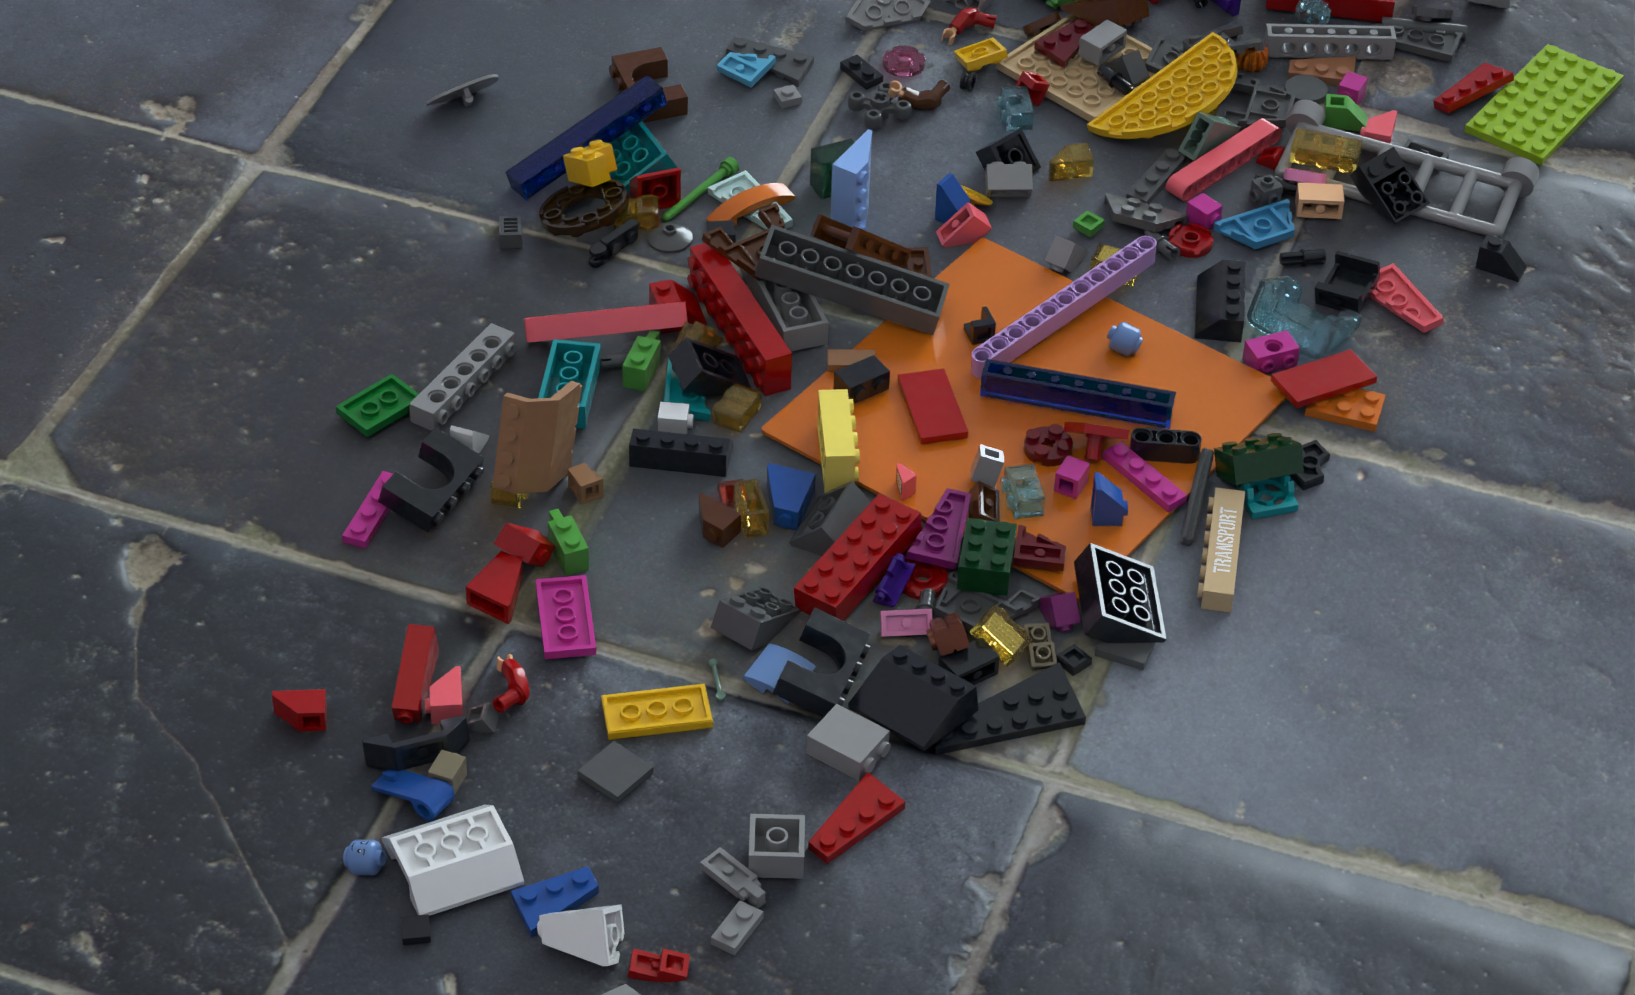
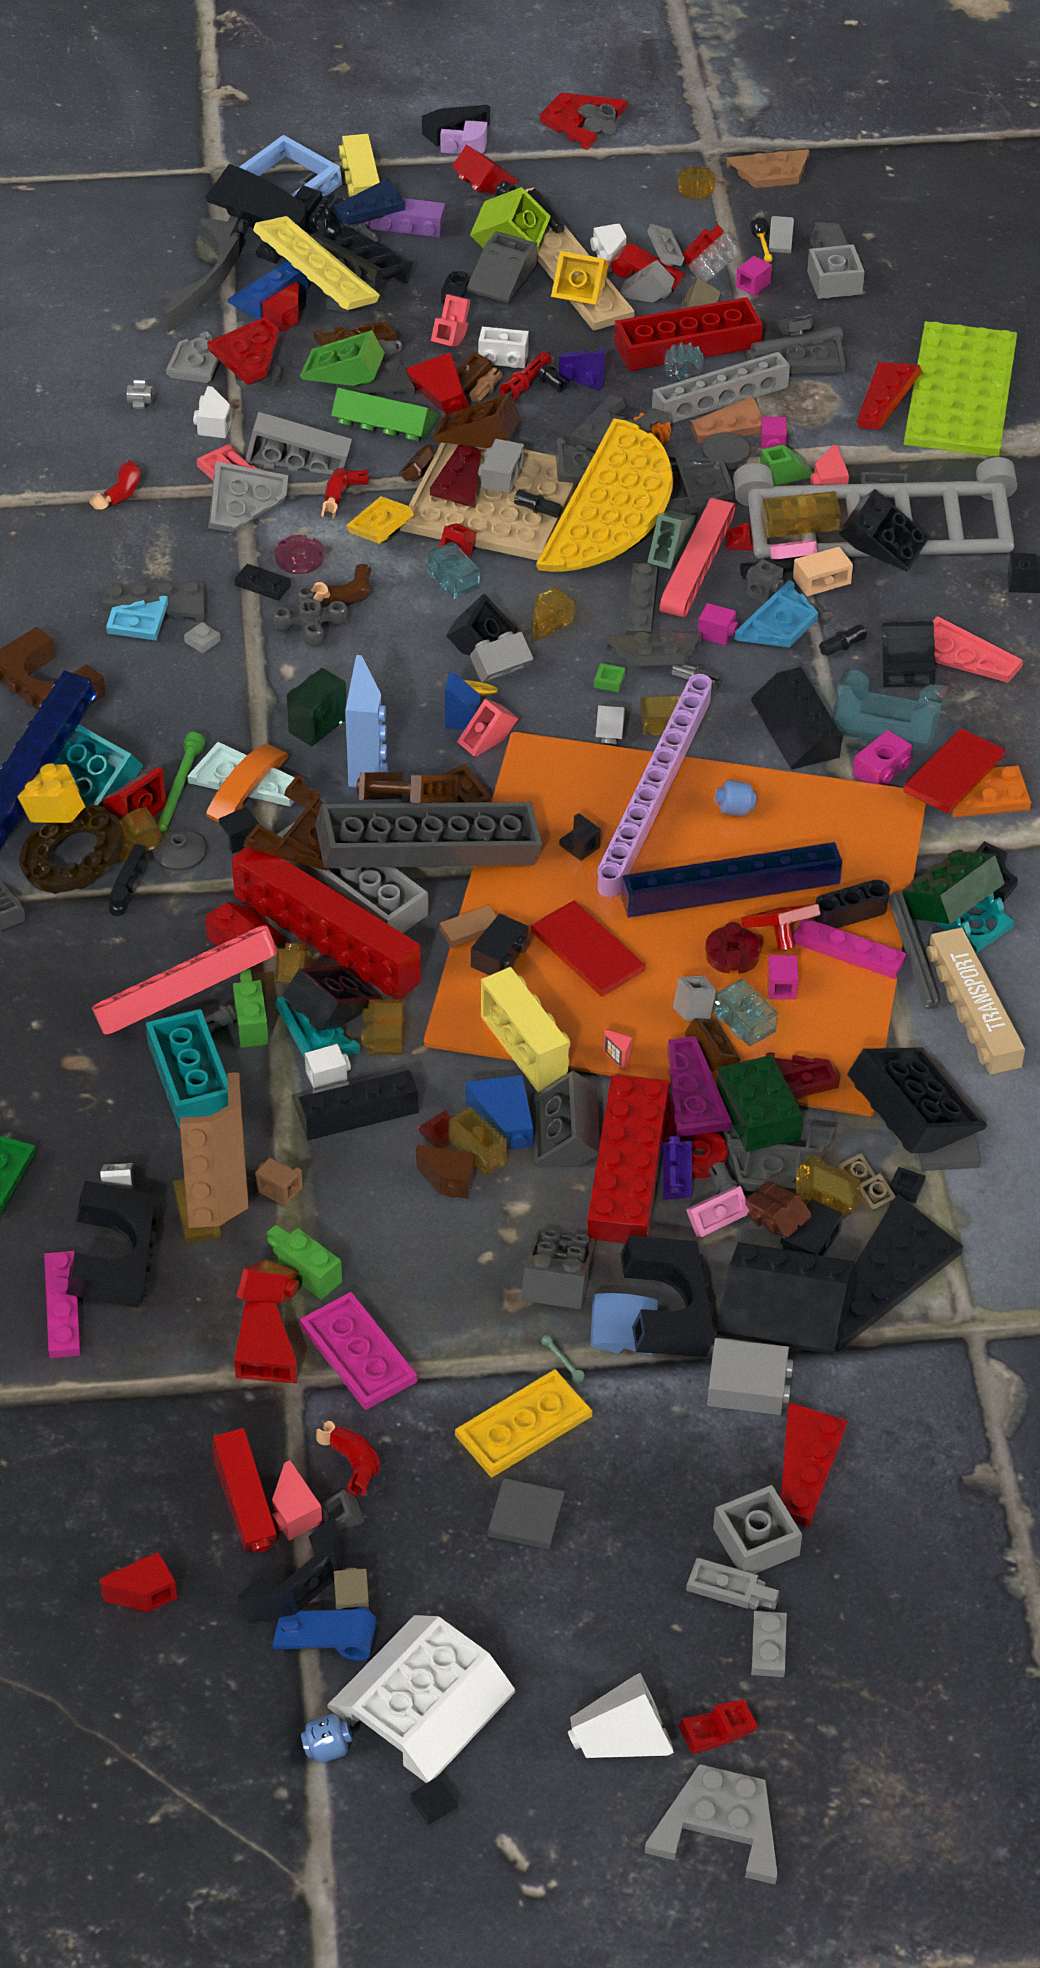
camera: 25 degrees left, 5 degrees up
light grey brick [409,323,517,431] -> none
blue wing [511,866,599,938] -> none
black bush [960,70,976,92] -> none
magenta slope [1039,592,1081,631] -> none
blue slope [1090,472,1128,526] -> none
dark grey slope [1106,49,1150,88] -> none
red tile [1168,223,1214,258] -> none

